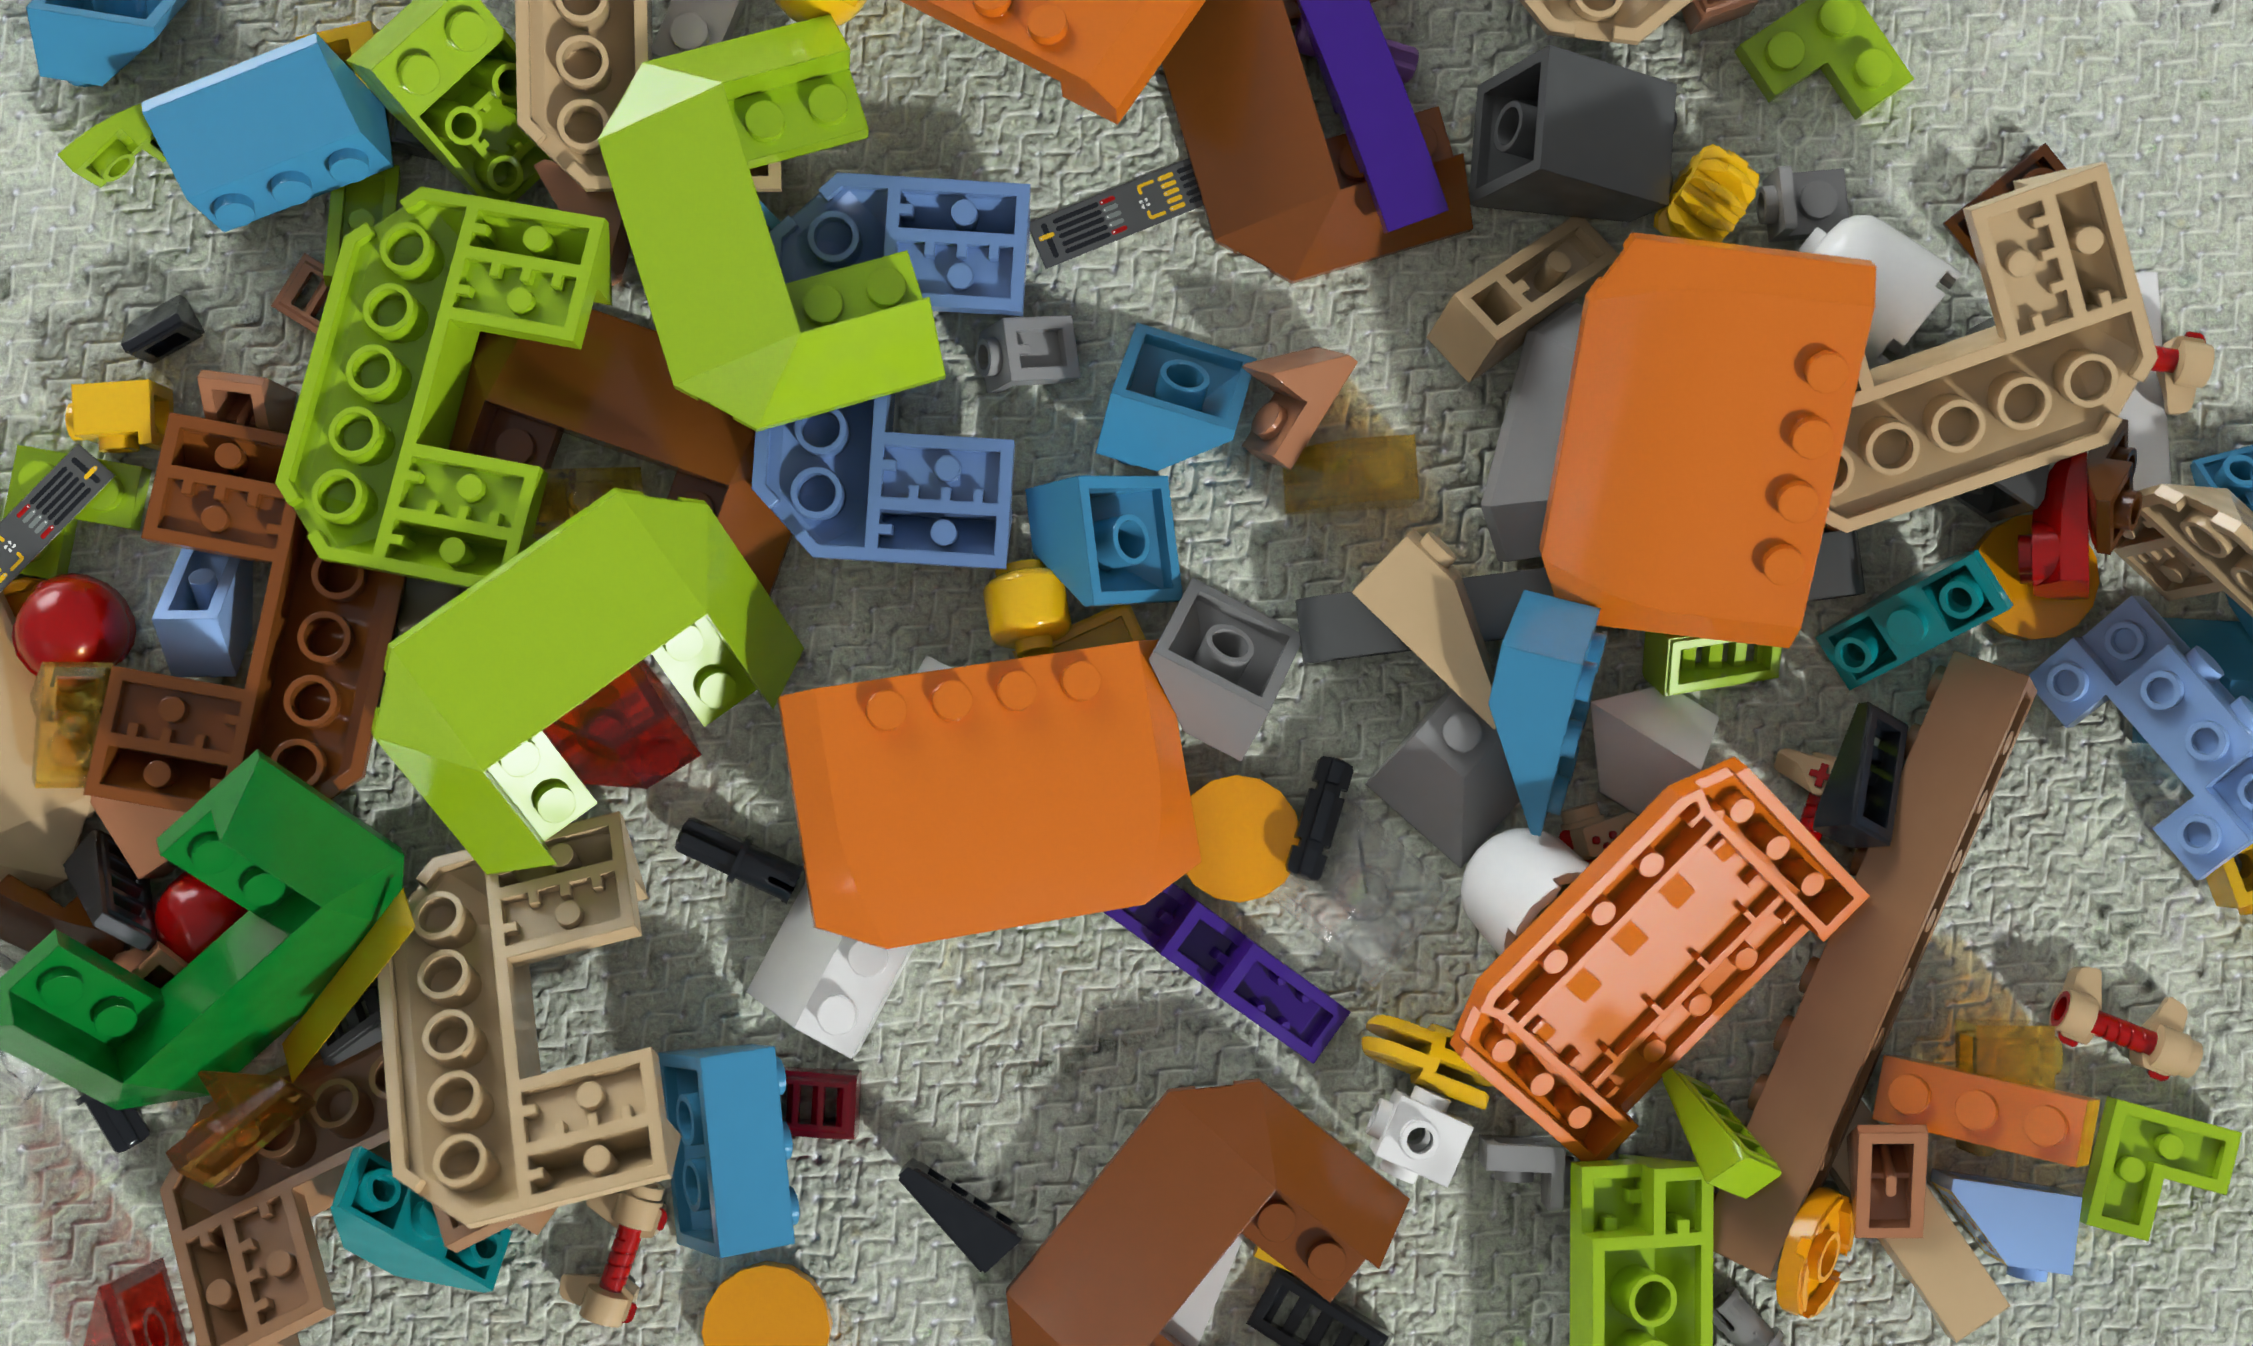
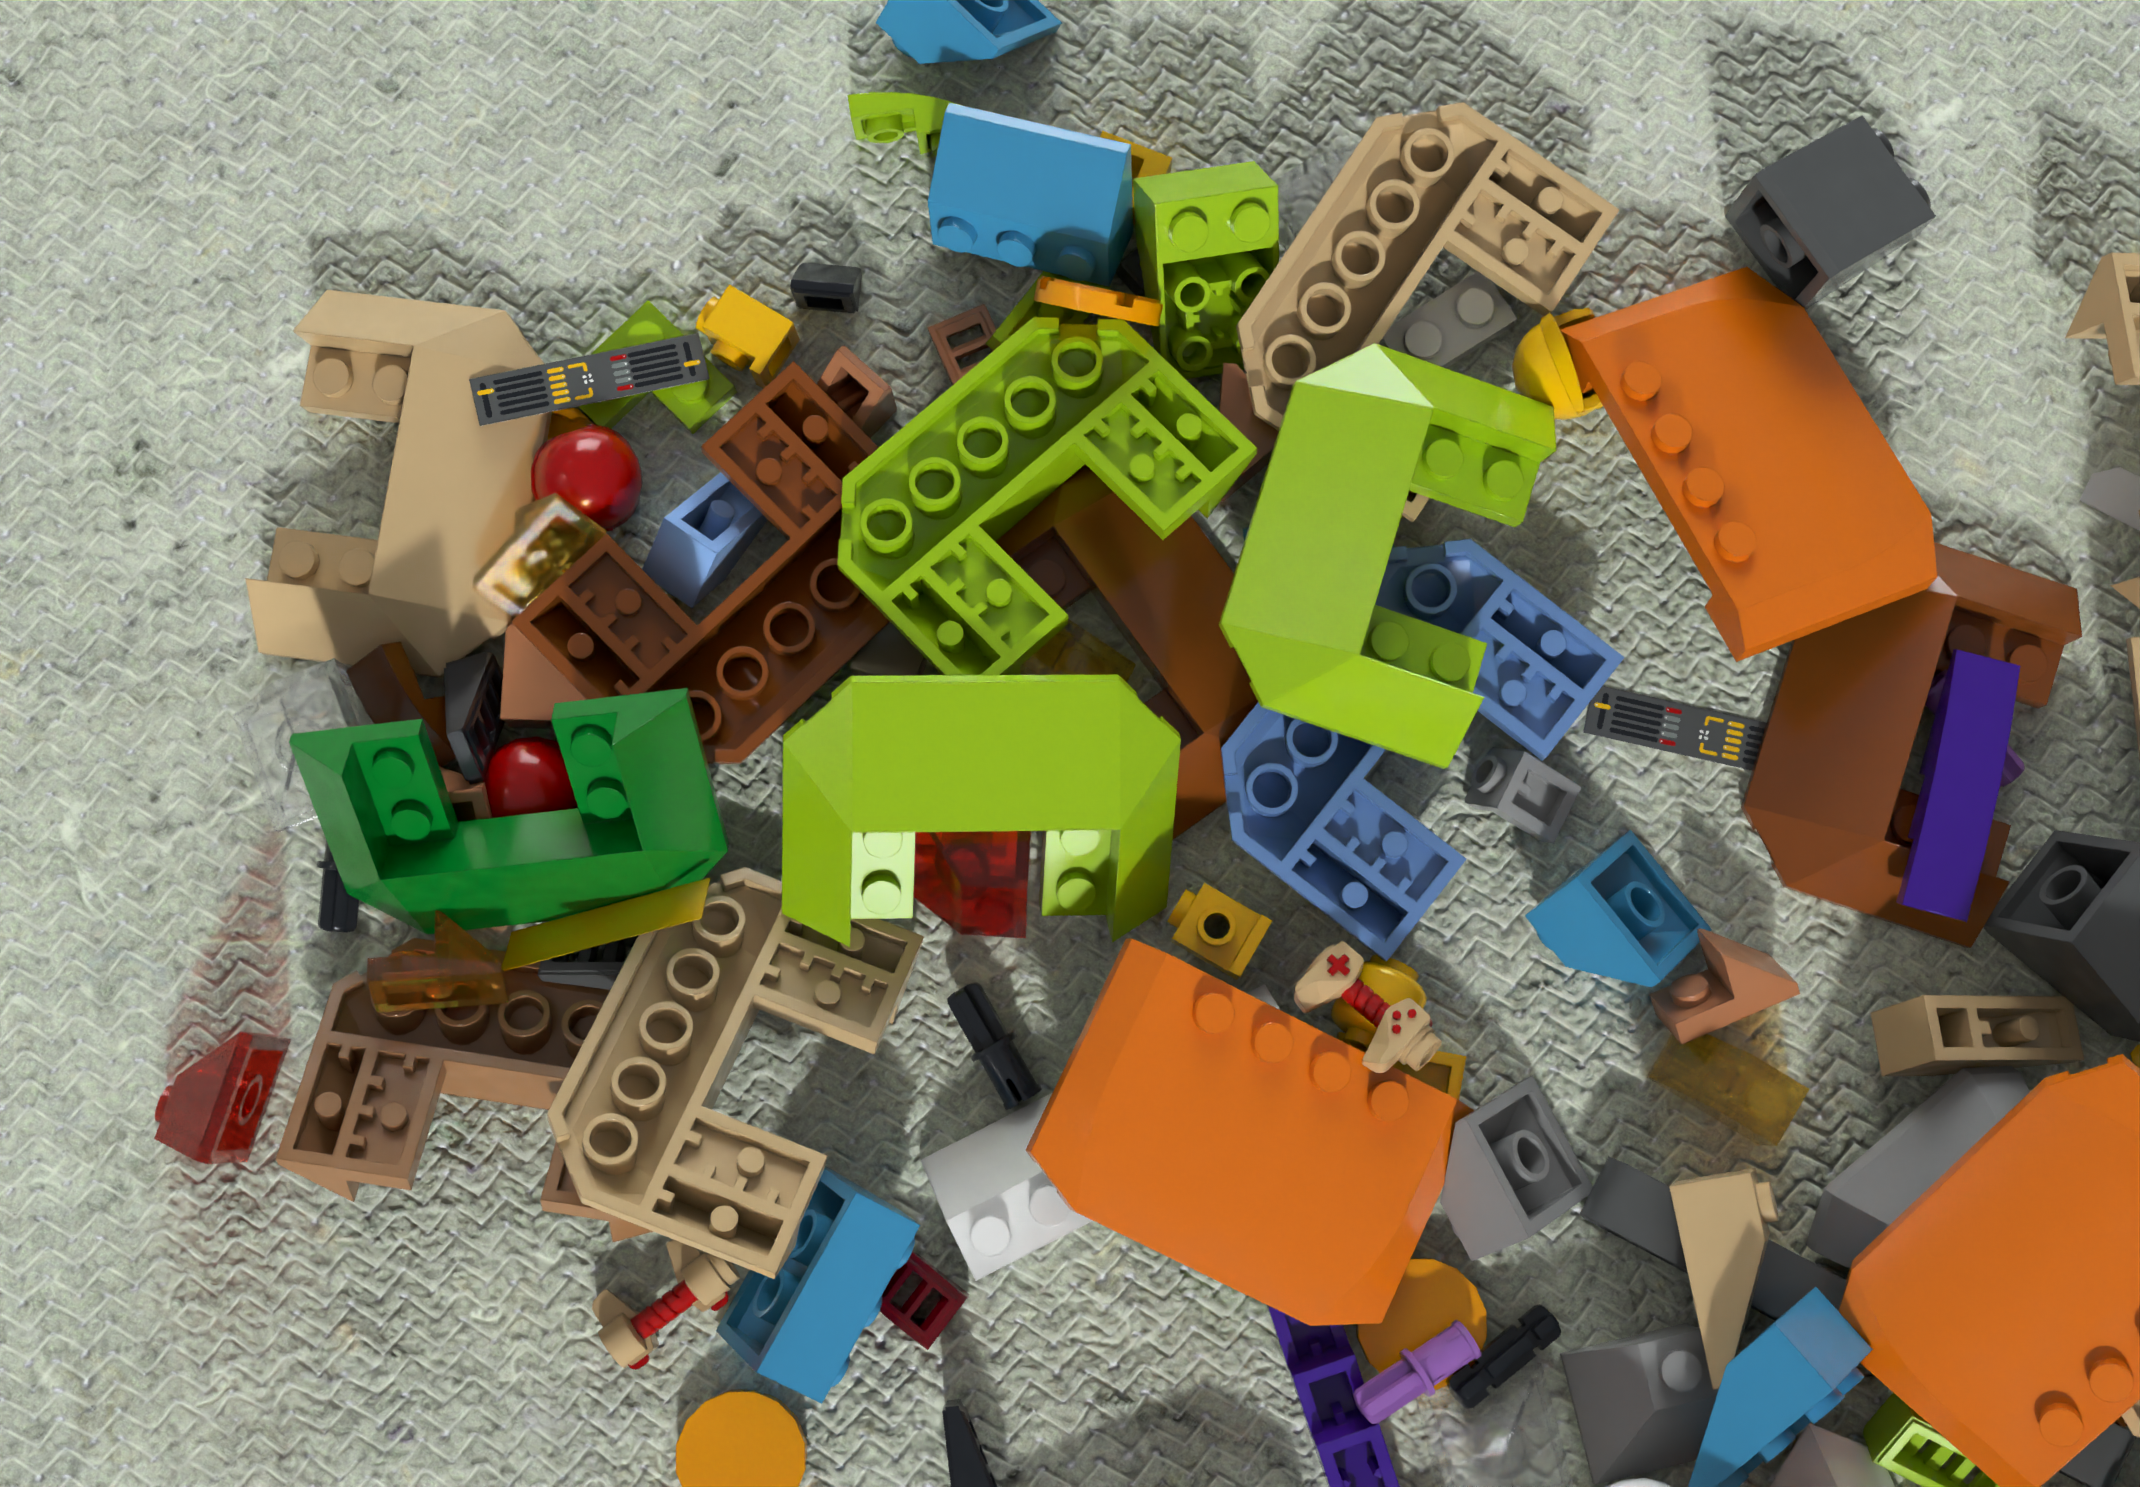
camera: 40 degrees right, 5 degrees down
teal slope [330,1146,512,1293] -> none
dark azure slope [1025,476,1183,607] -> none
none -> light orange tile [1034,276,1163,326]
none -> yellow brick [1167,883,1272,980]
none -> tan piece [1294,941,1442,1073]
none -> medium lavender axle [1353,1320,1481,1424]

